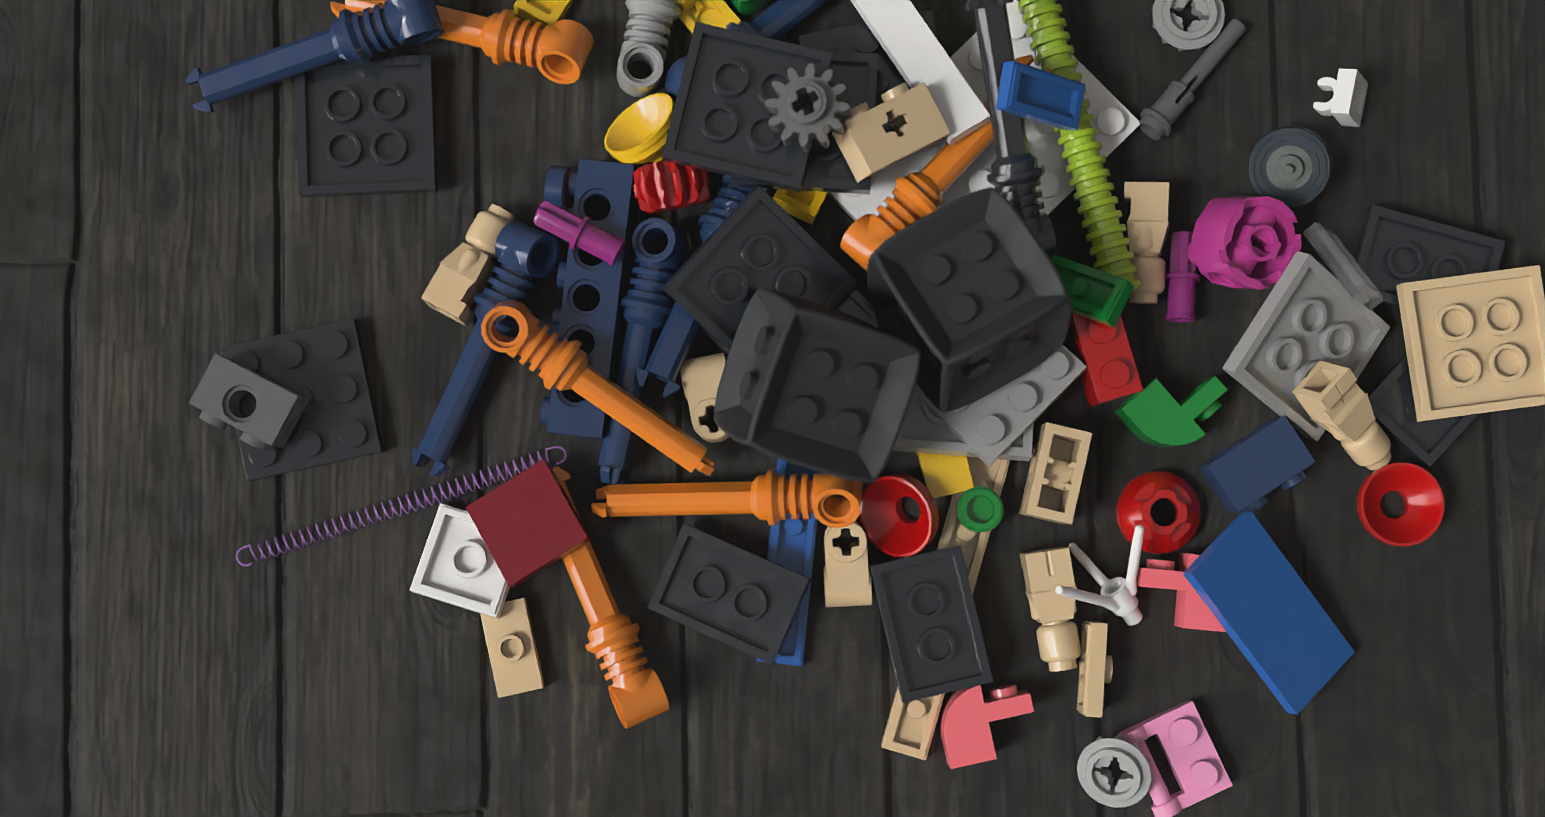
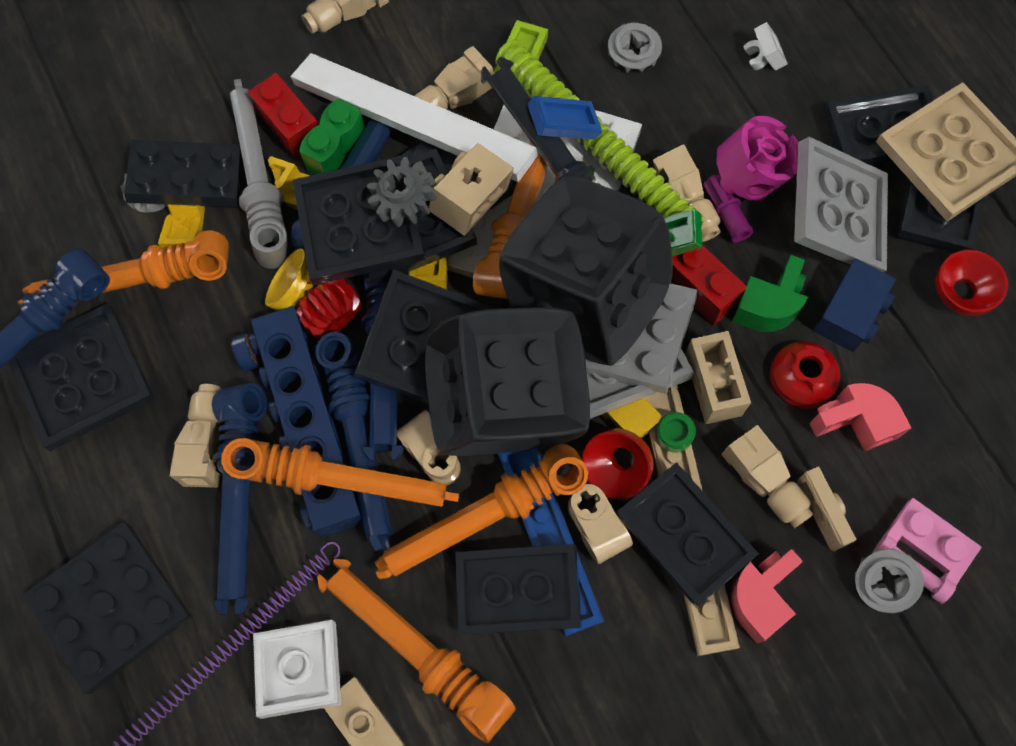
camera: 25 degrees left, 15 degrees down
dark grey brick [189,353,309,451] -> none
dark red tile [466,459,592,588] -> none
magenta axle [534,201,626,266] -> none
white plant [1056,525,1144,626] -> none
dark grey pin [1139,19,1246,140] -> none
blue tile [1183,512,1355,715] -> none
black wheel [1248,126,1332,208] -> none
tan piece [1292,360,1391,470] -> none
clear tile [1303,222,1383,310] -> none

